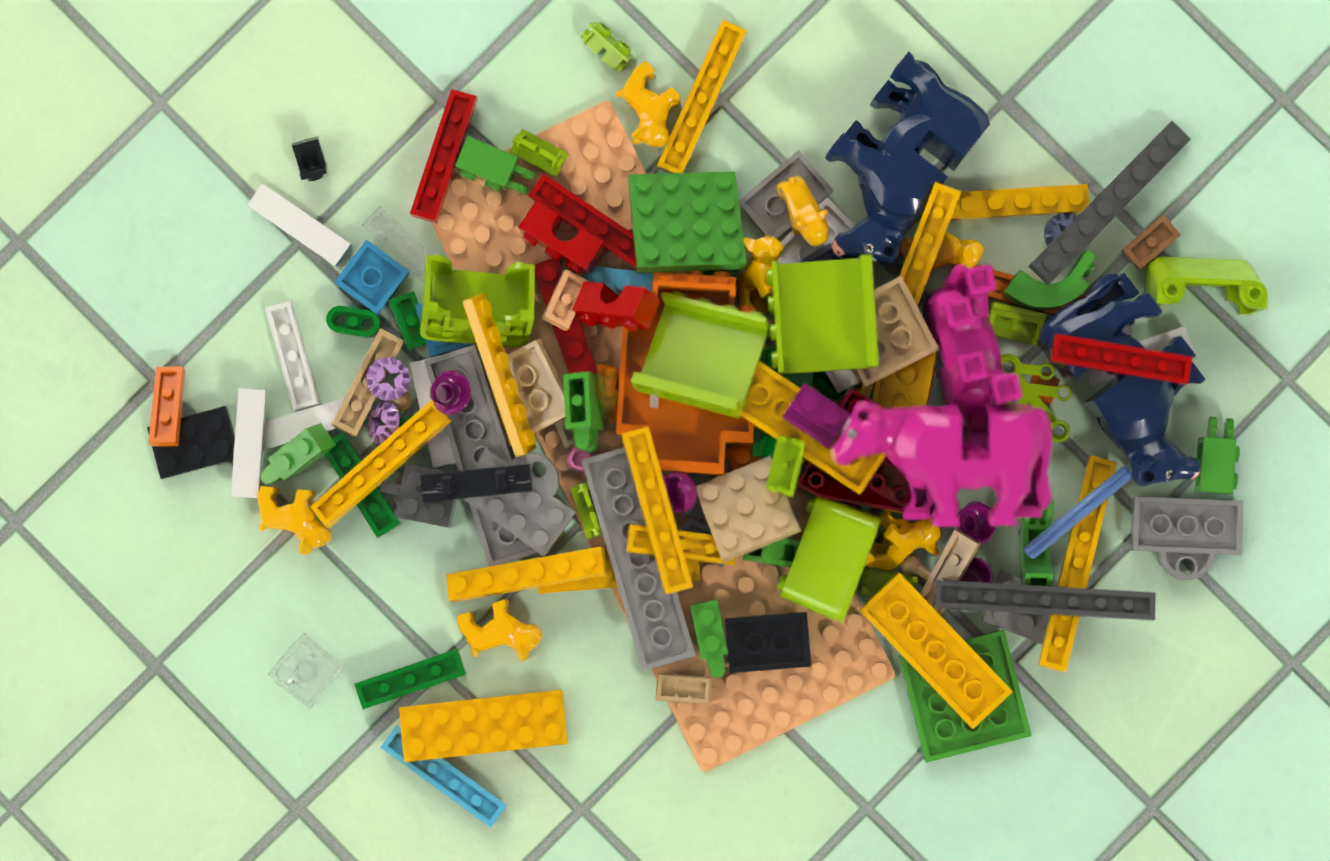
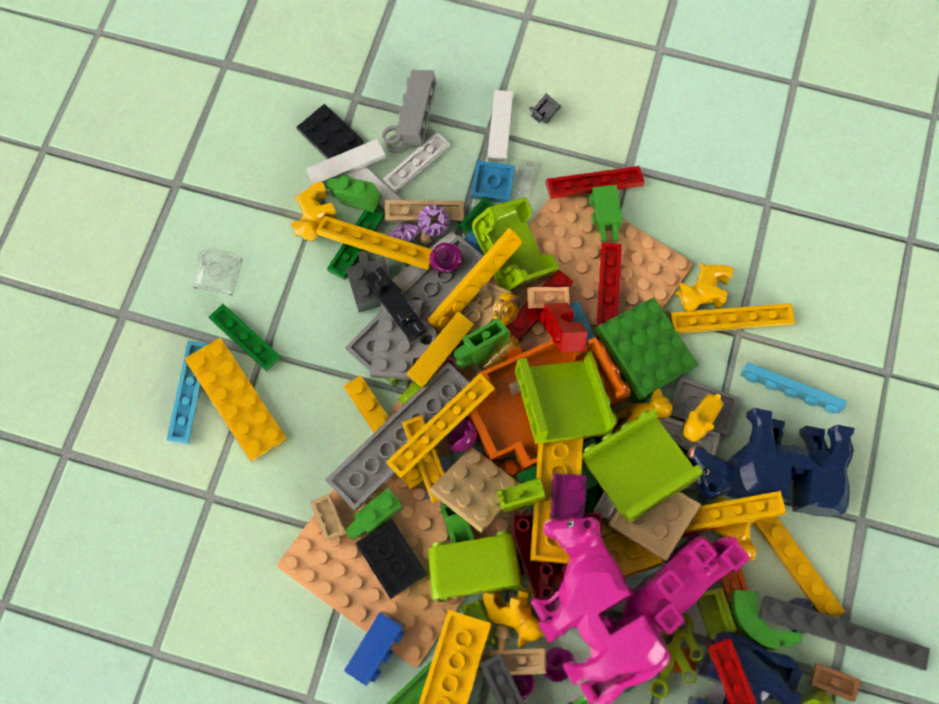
camera: 60 degrees right, 15 degrees down
orange plate [148,367,185,446] -> none
green plate [326,306,381,338] -> none
yellow plate [446,547,607,603] -> none
yellow animal [457,599,543,662] -> none
lime hinge [509,129,569,177] -> none
red arch [518,200,607,275] -> none
lime hinge [581,22,636,73] -> none
none -> blue brick [344,611,406,686]
none -> light grey hinge [382,70,437,153]
none -> yellow tile [406,311,474,388]
none -> clear piece [492,292,520,326]
none -> medium azure plate [740,362,847,414]

